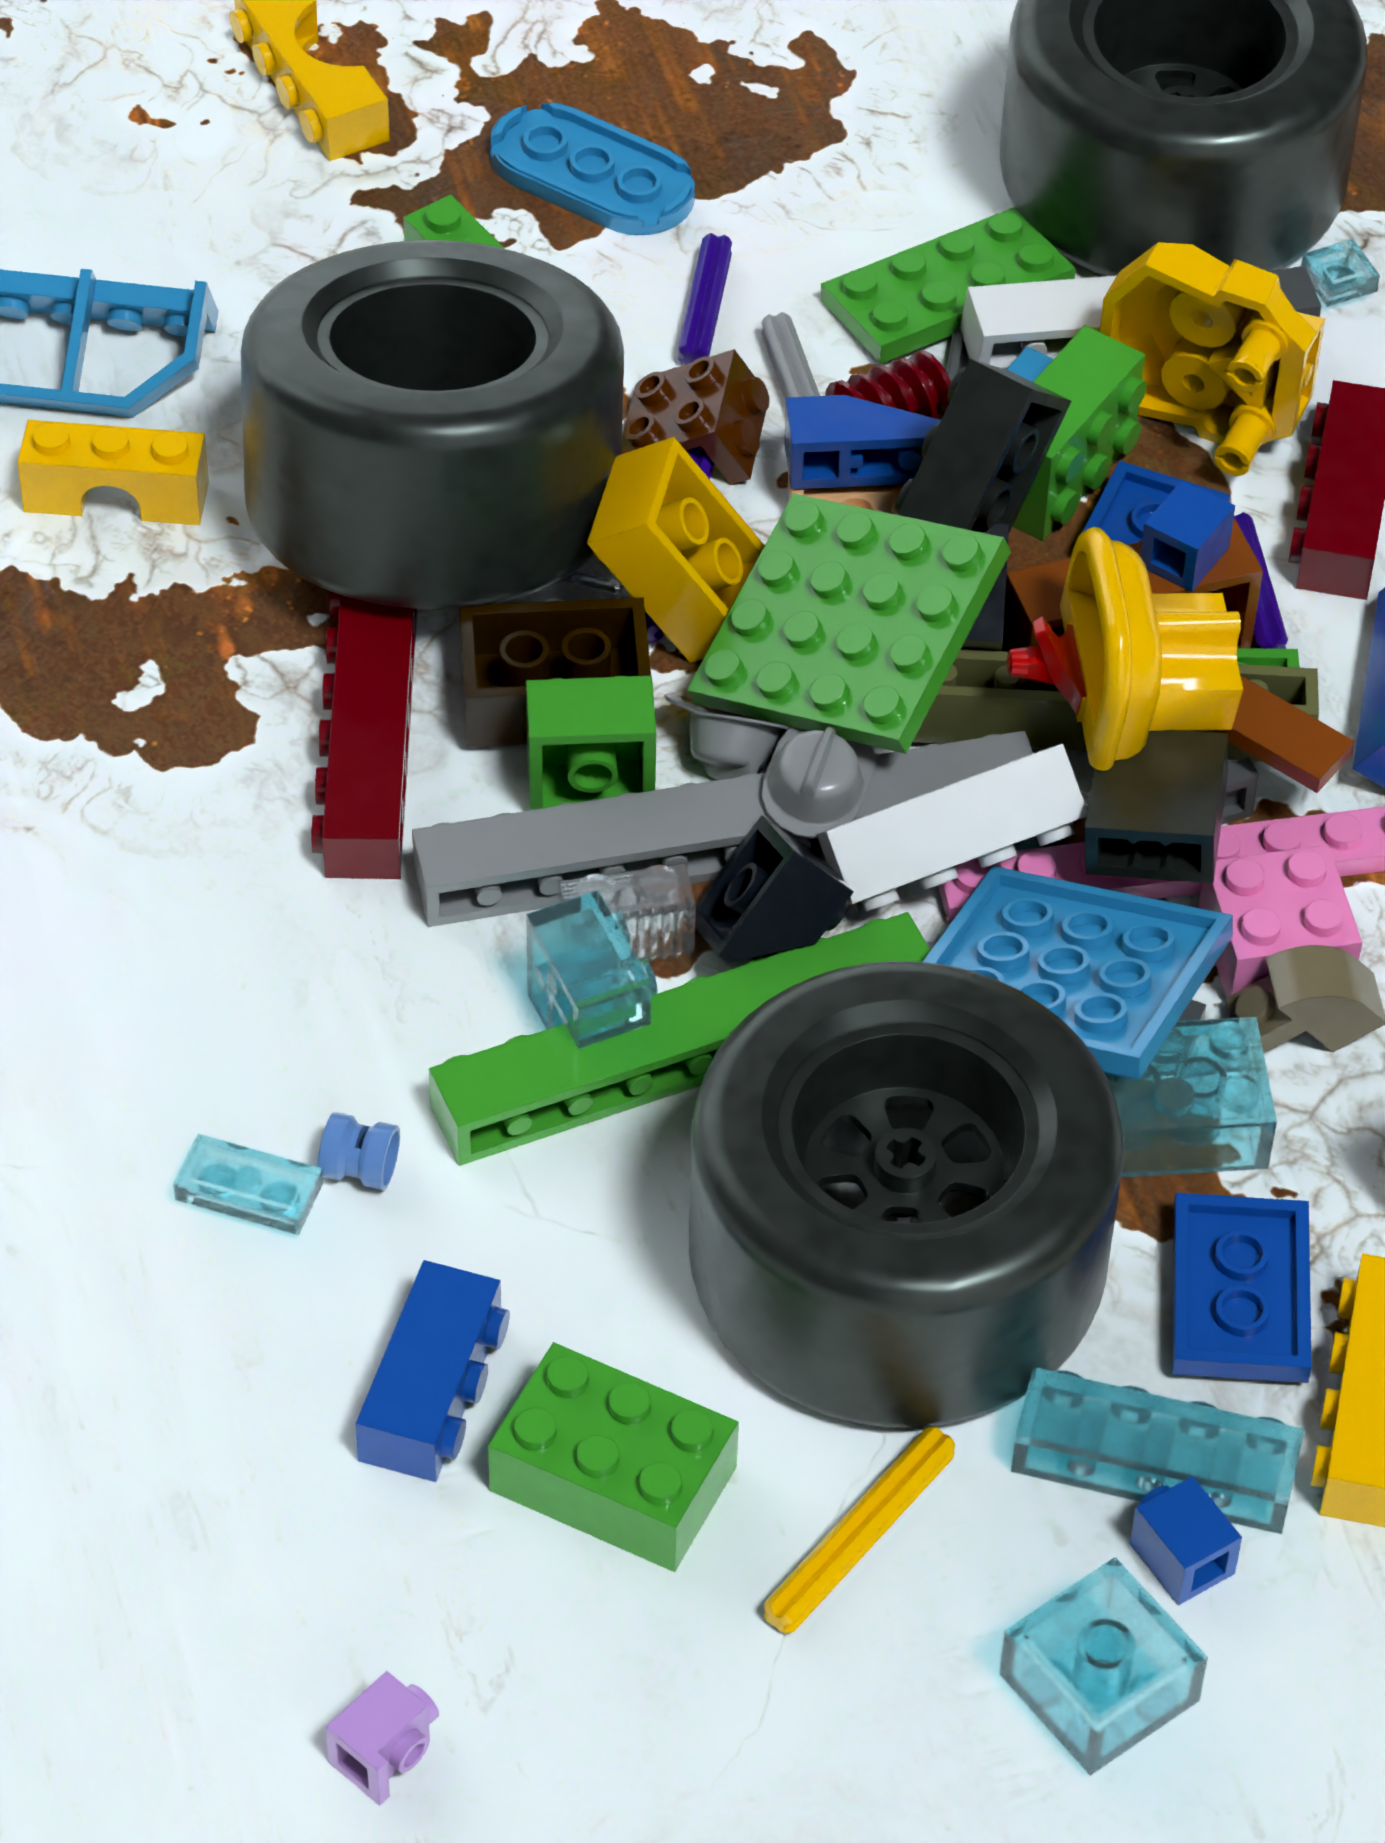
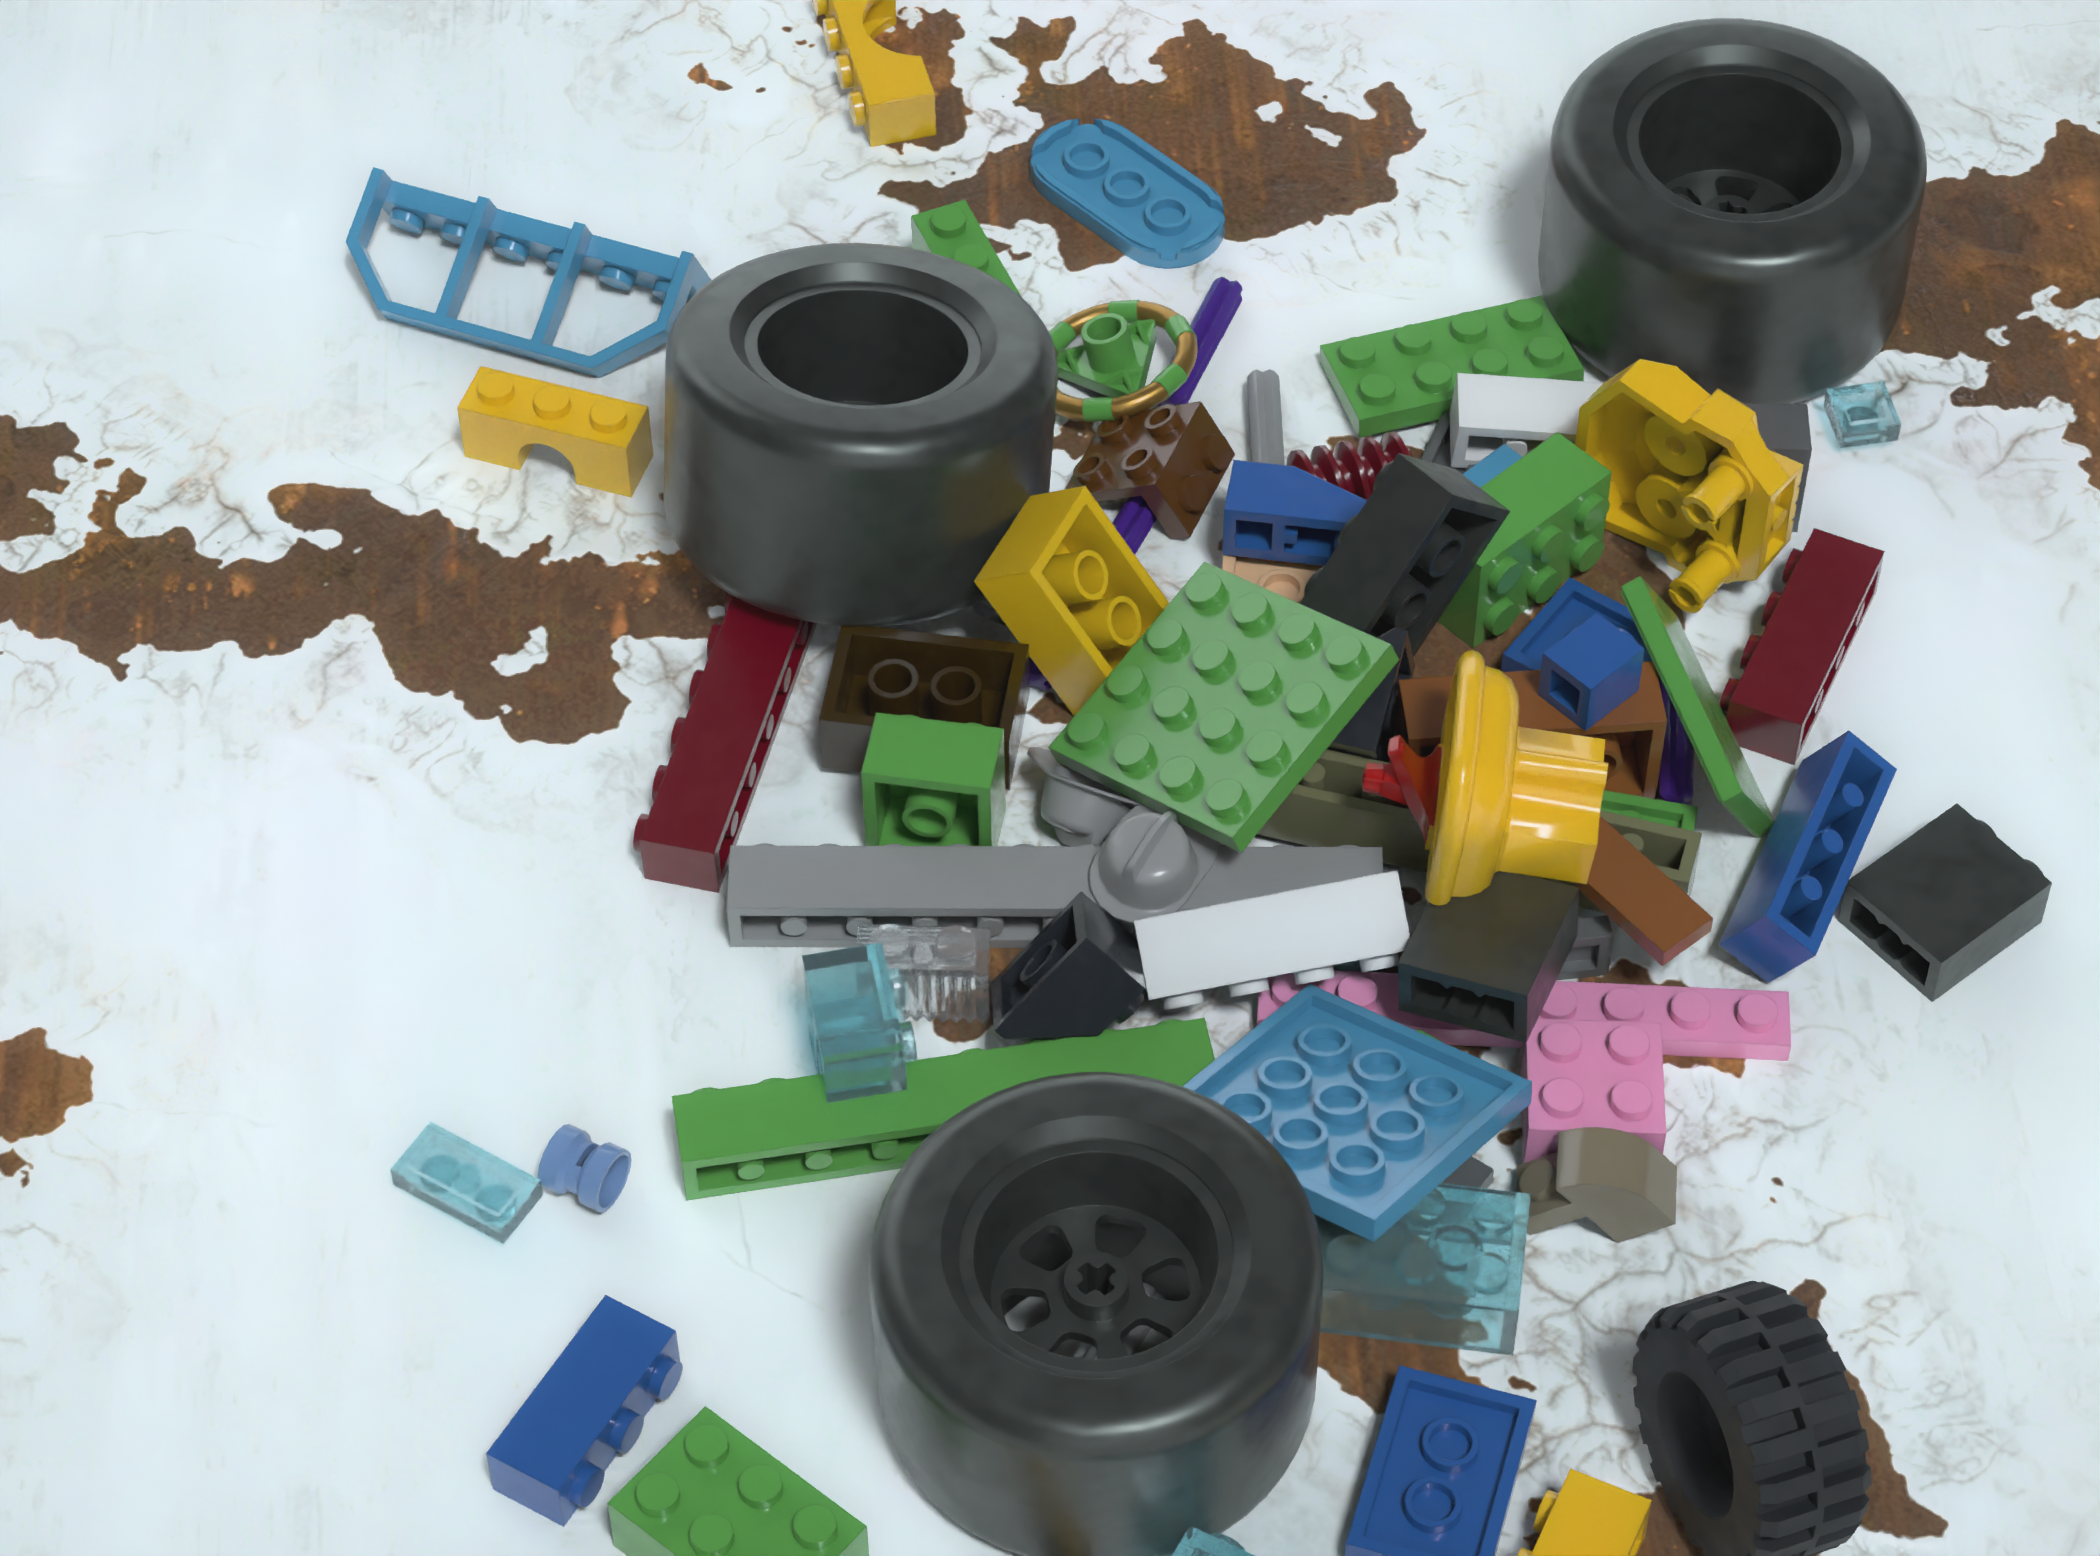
camera: 15 degrees right, 0 degrees up
none -> bright green piece [1049,300,1198,422]
none -> bright green tile [1620,576,1774,838]

